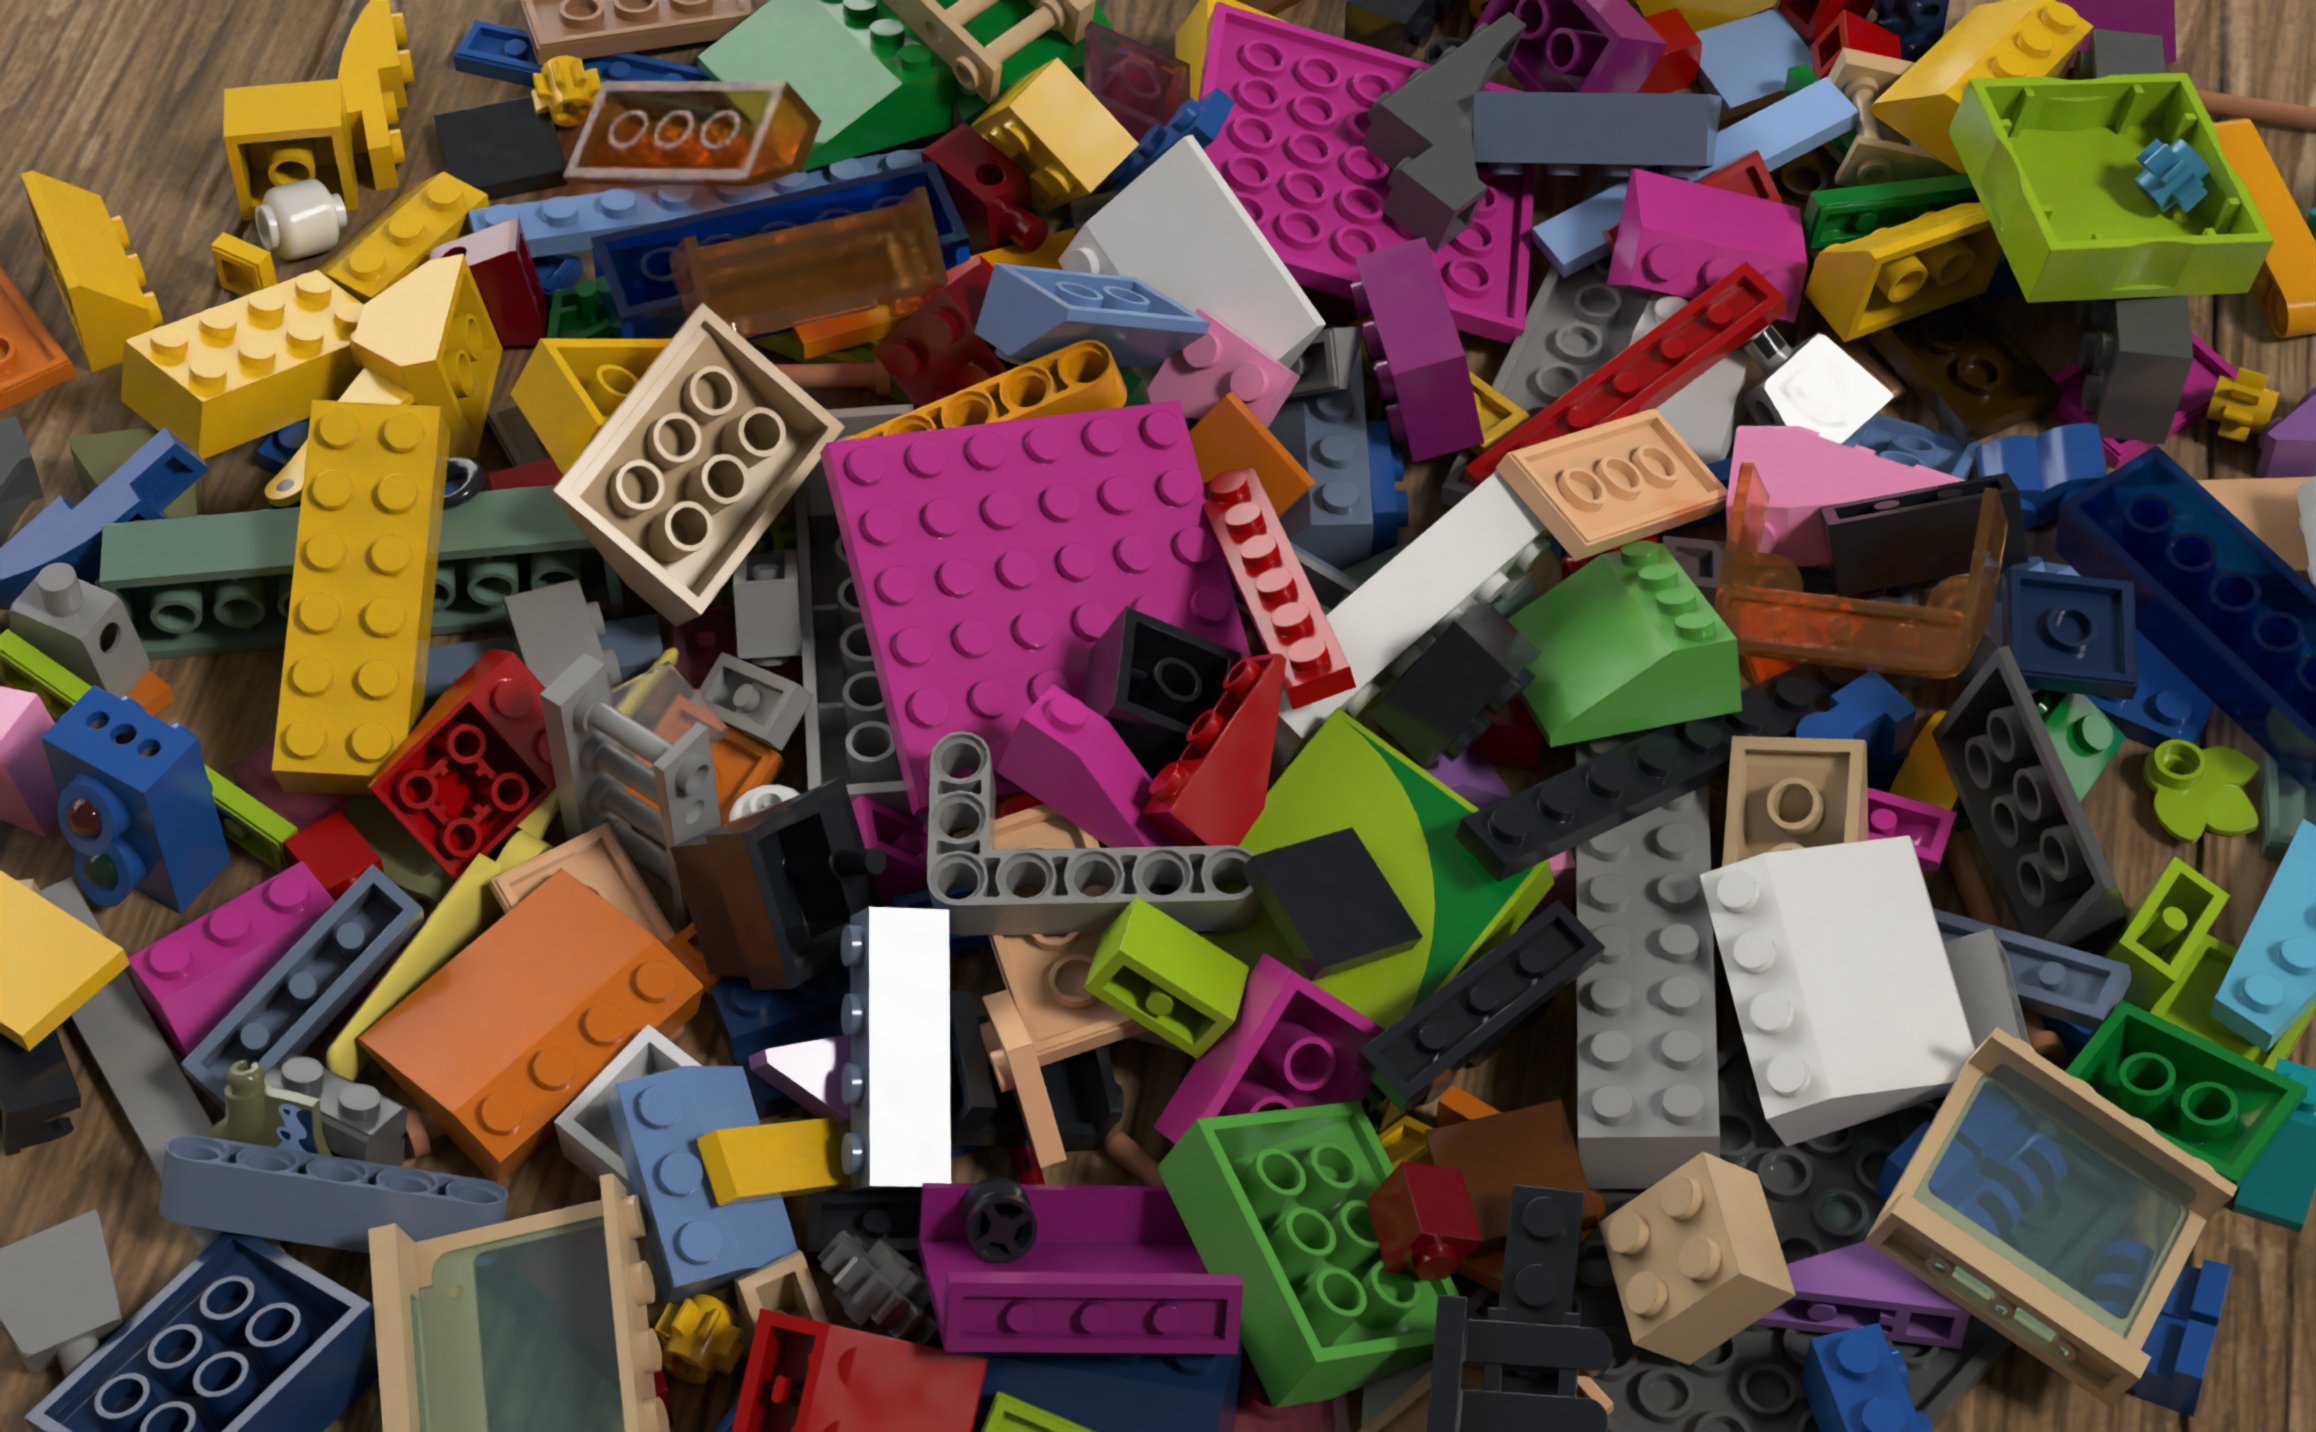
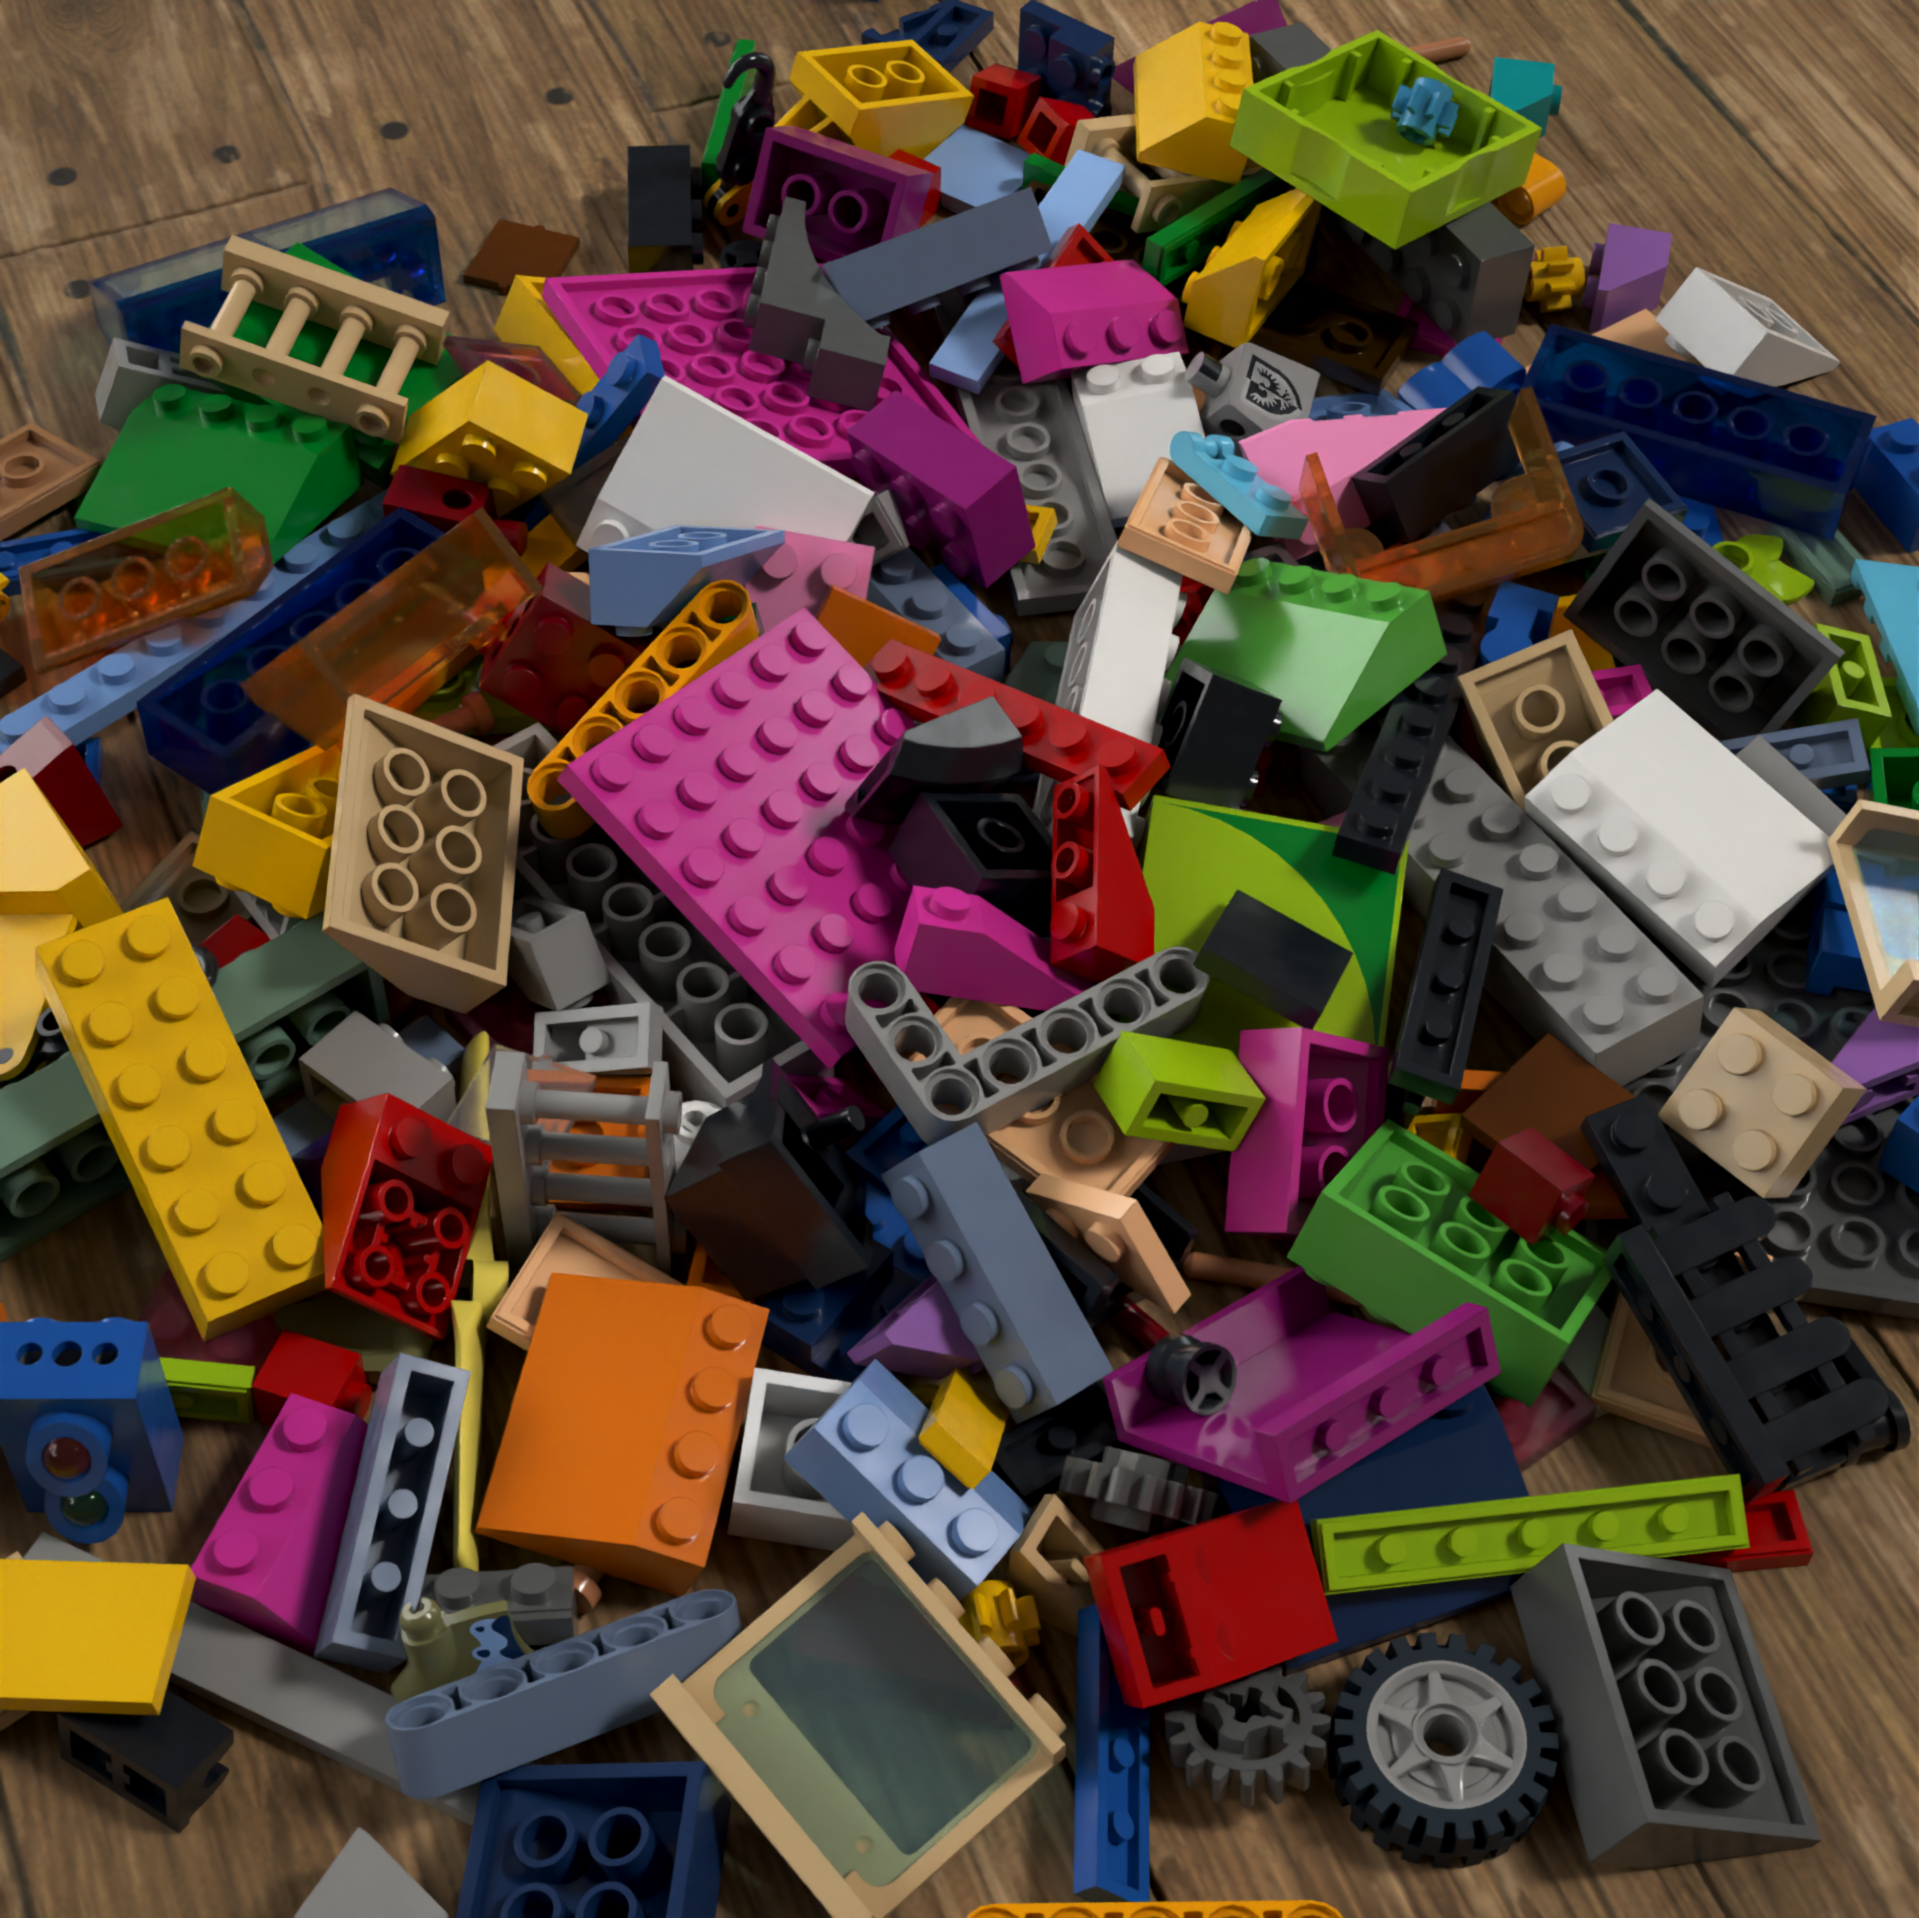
camera: 35 degrees left, 0 degrees up
green piece [547,278,625,339] -> none
red plate [1464,261,1787,489] -> none
none -> black slope [845,696,1025,825]
none -> medium azure plate [1170,431,1309,540]

